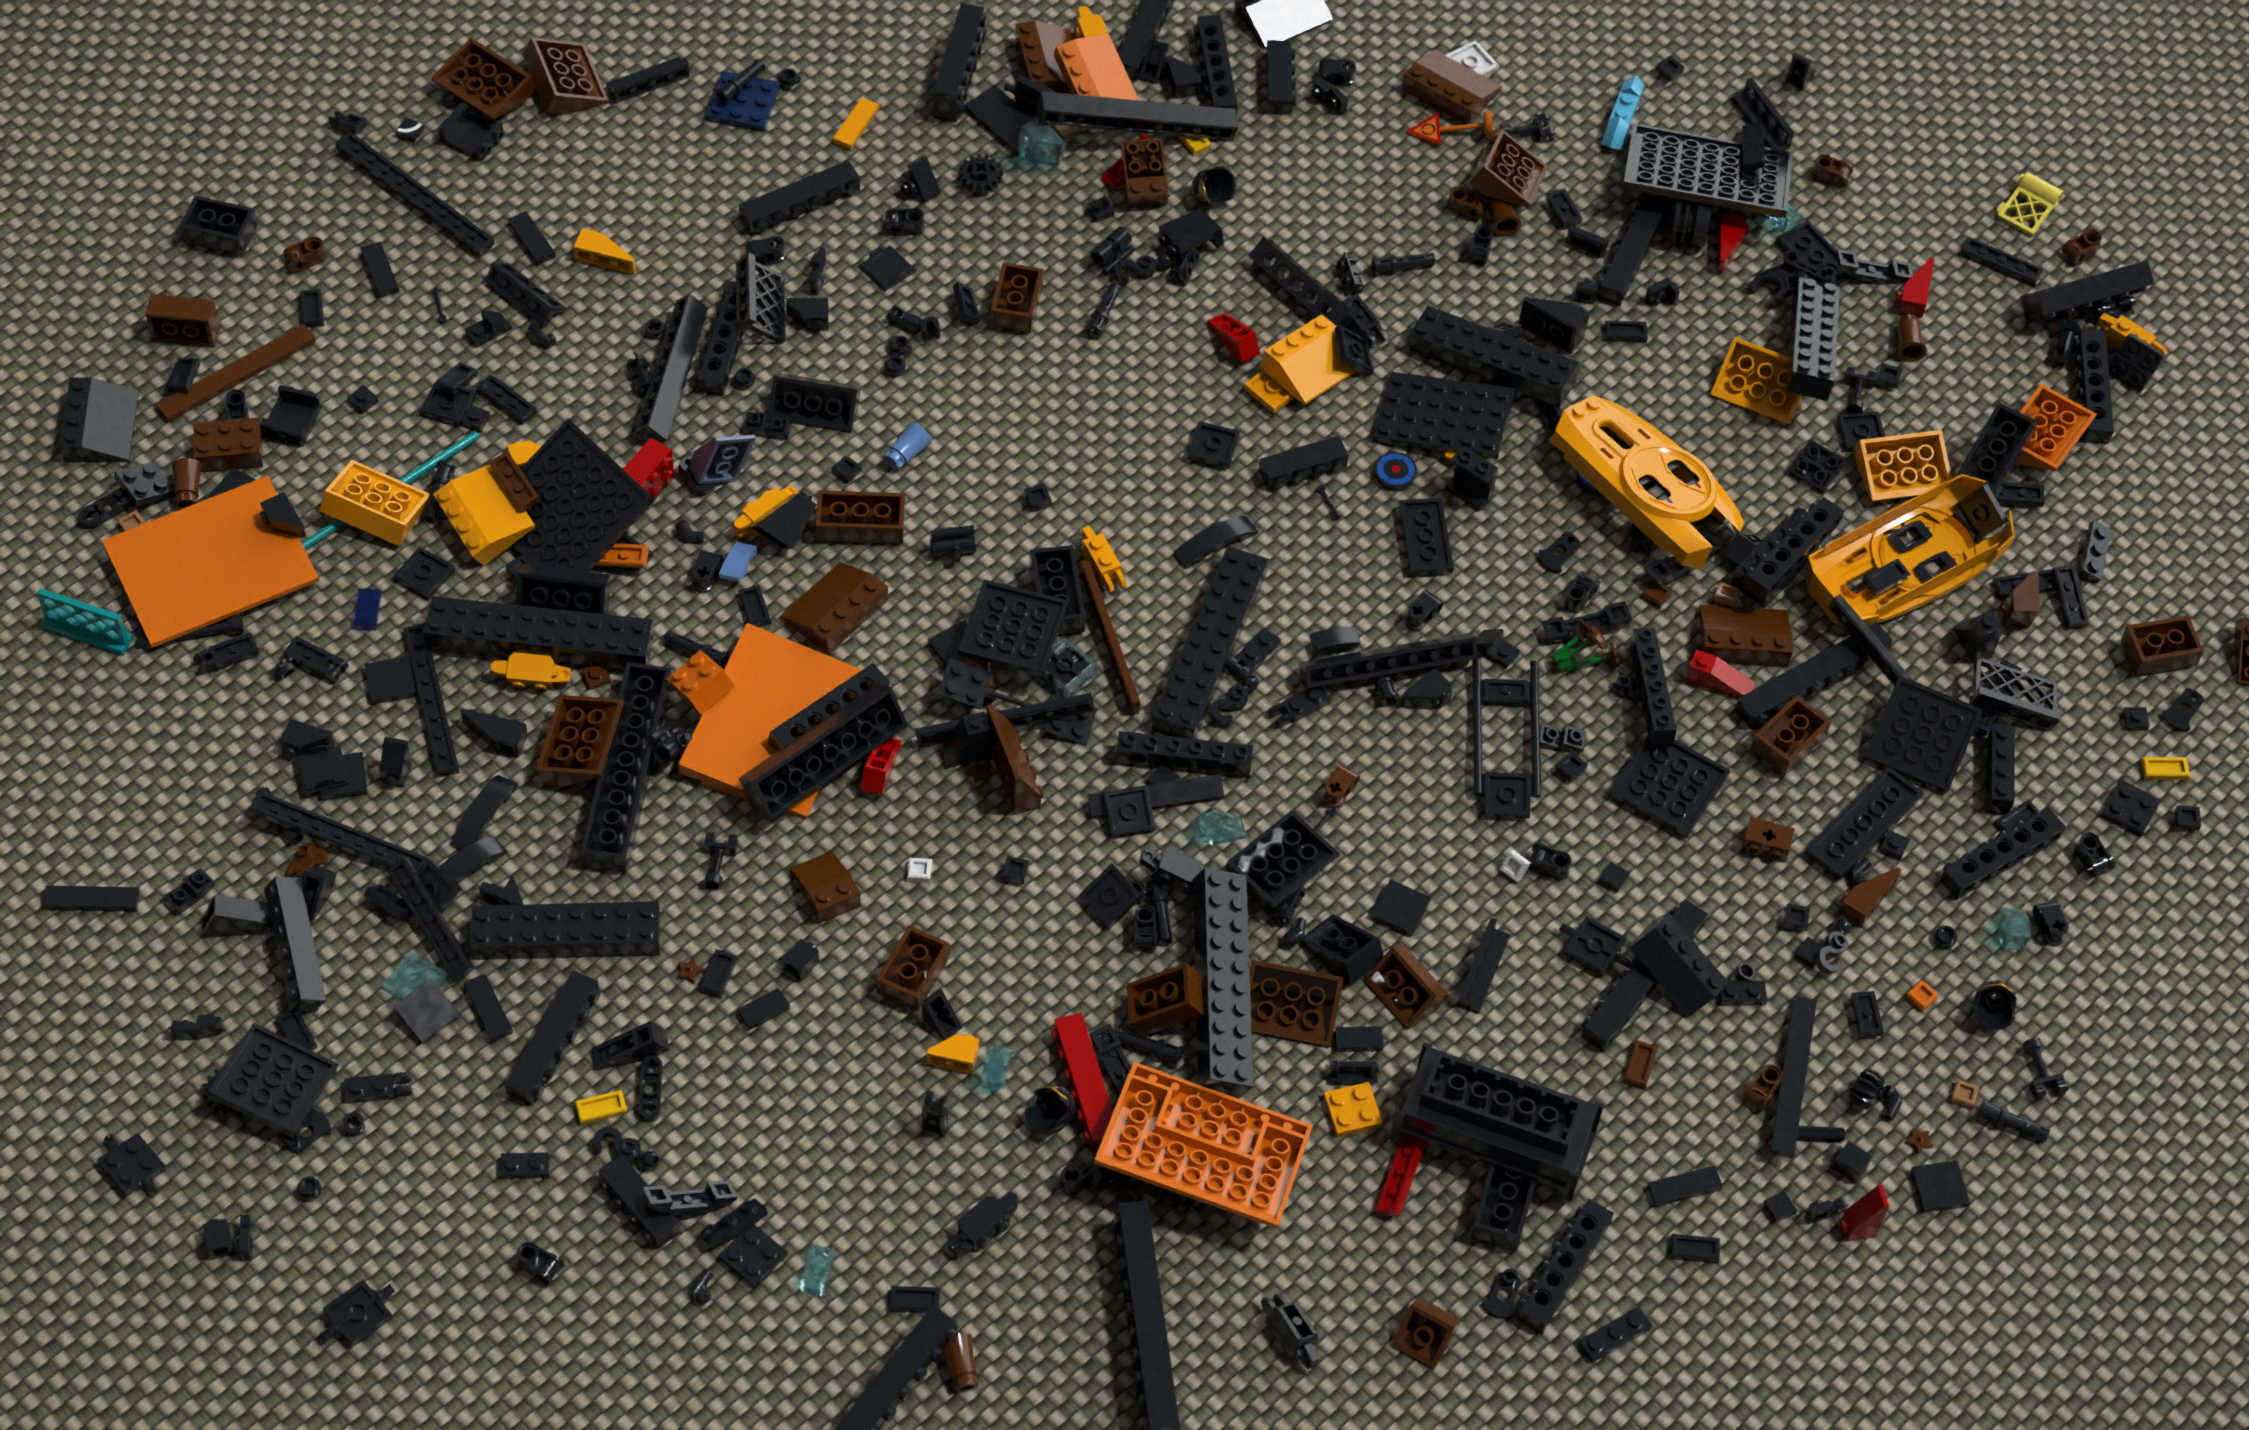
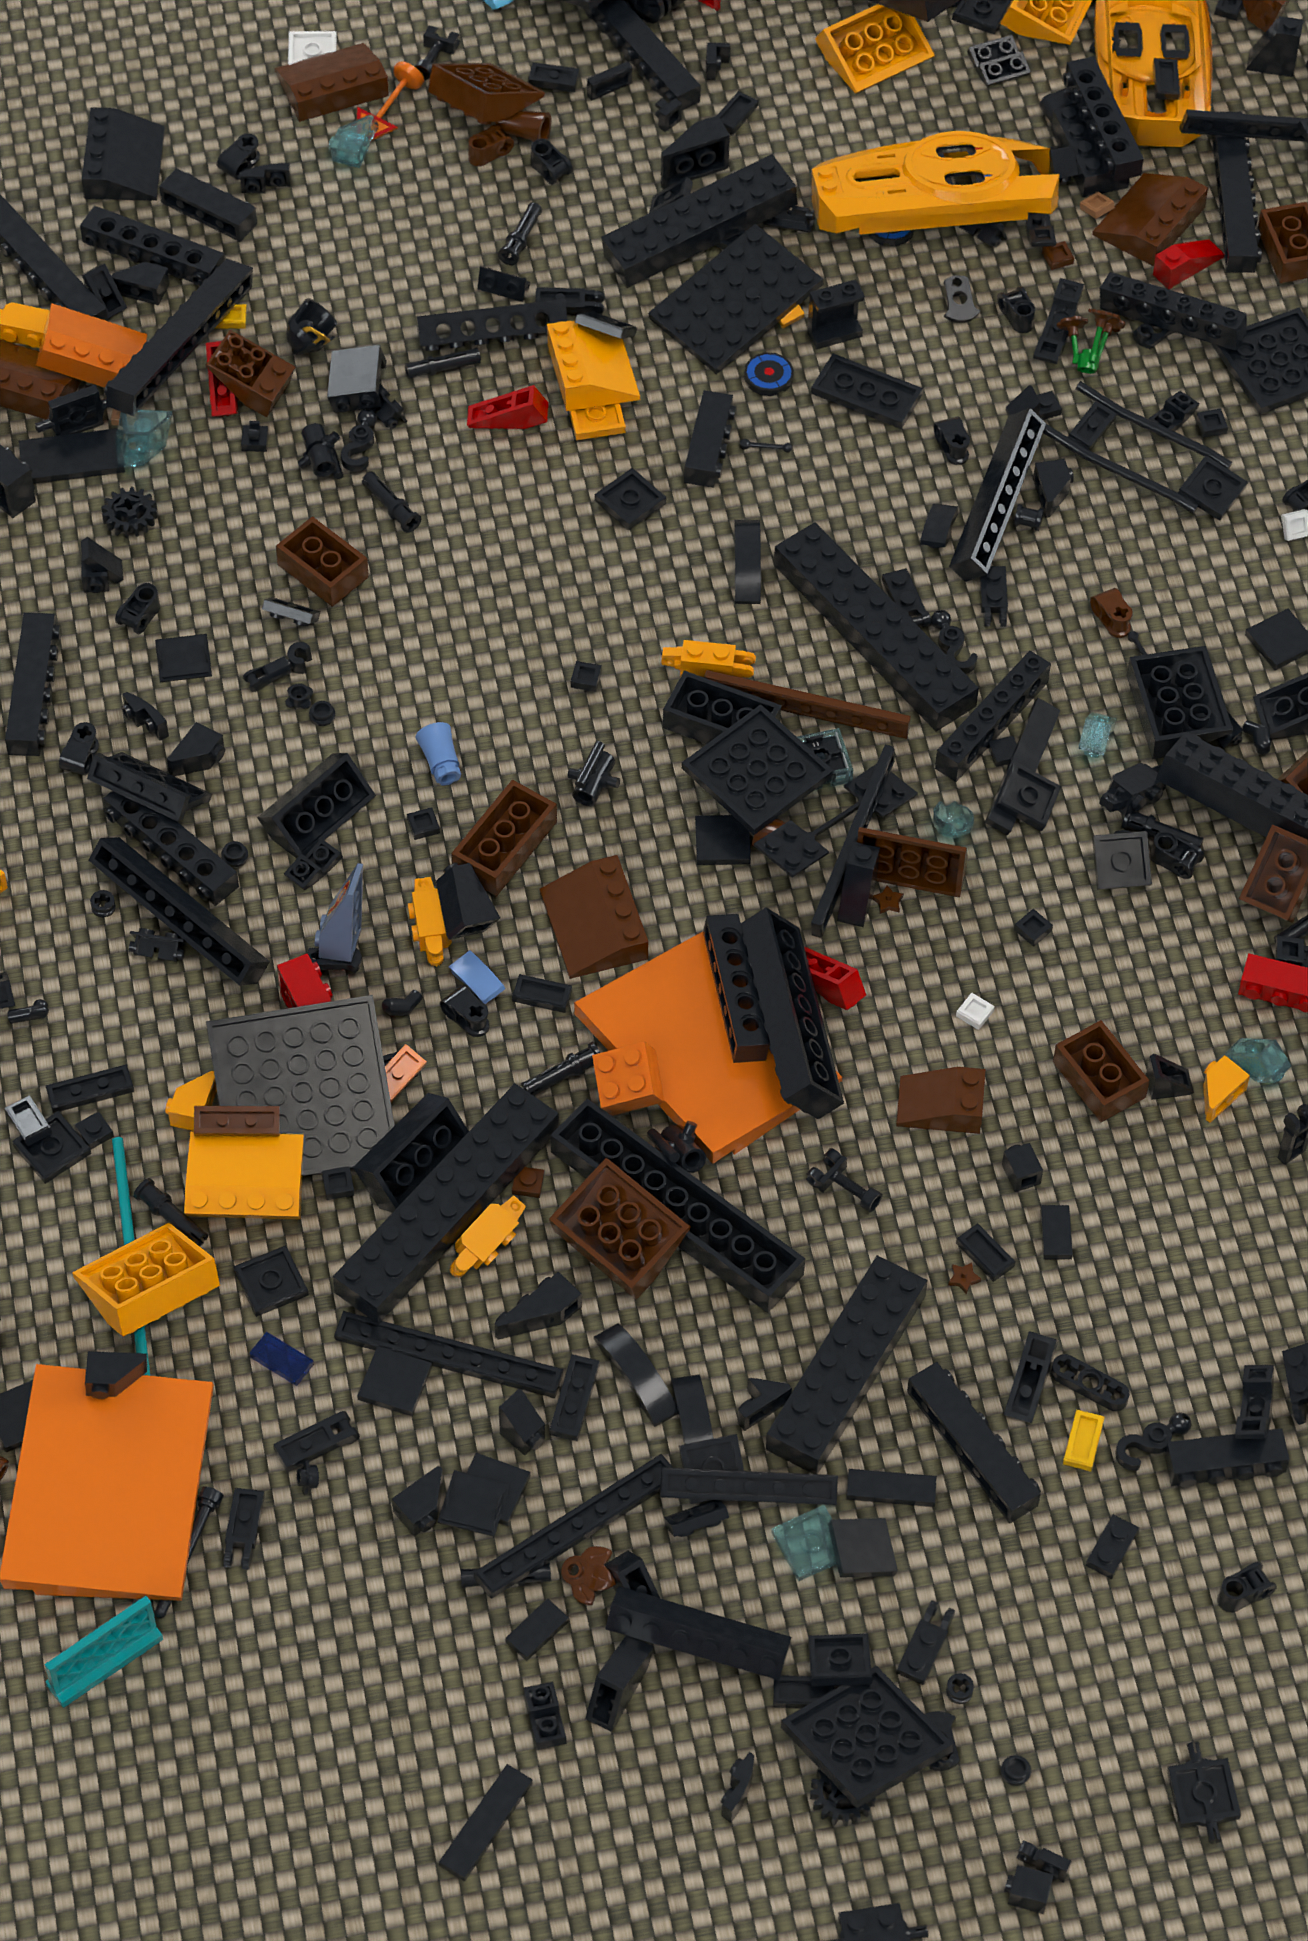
camera: 55 degrees left, 0 degrees up
none -> clear light blue slope [329,115,376,168]
none -> black pin [405,348,481,379]
none -> black tile [505,1598,569,1661]
none -> black plate [549,1354,600,1442]
none -> black tile [808,1633,872,1686]
none -> clear light blue hair [933,801,974,838]

